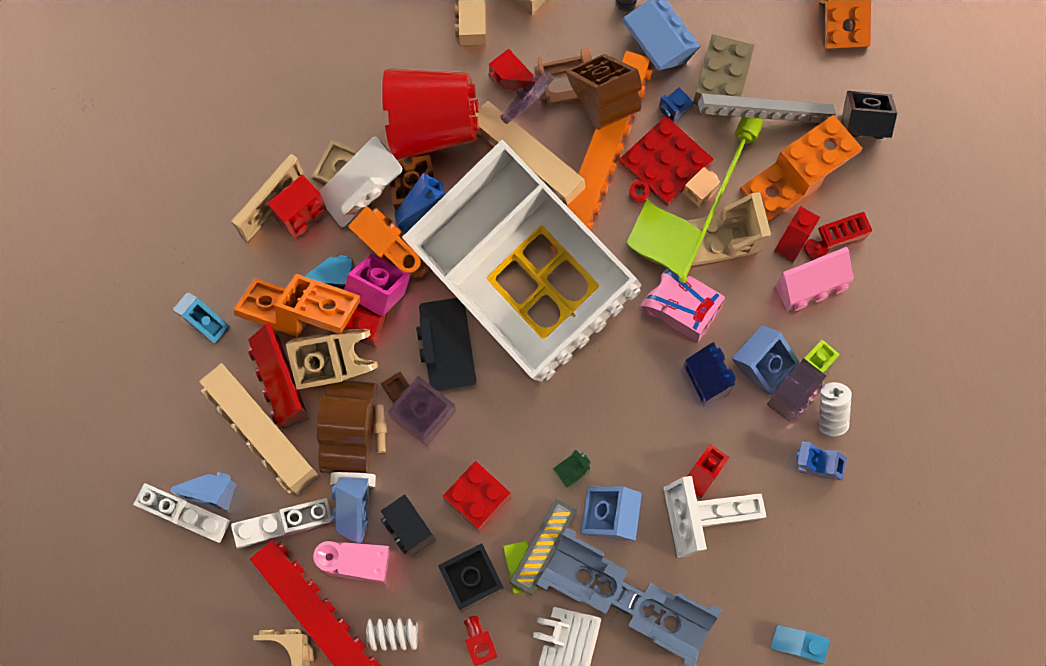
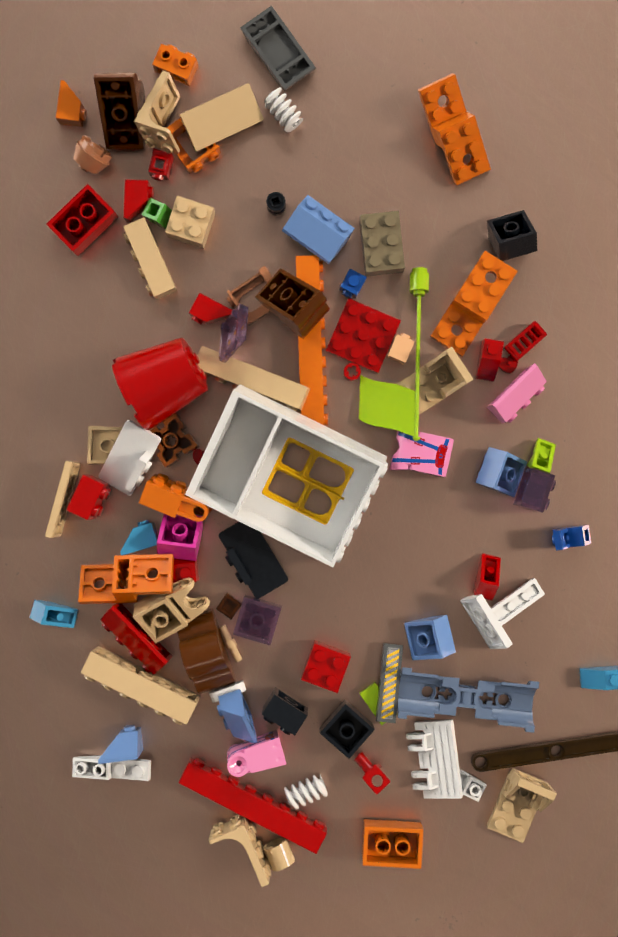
camera: 25 degrees left, 15 degrees up
white slope [231,498,332,549] -> none
blue brick [395,173,445,234] -> none
clear green bracket [553,450,591,489] -> none
clear blue slope [683,342,736,407] -> none
light grey piece [698,94,836,123] -> none
white piece [819,382,852,436] -> none

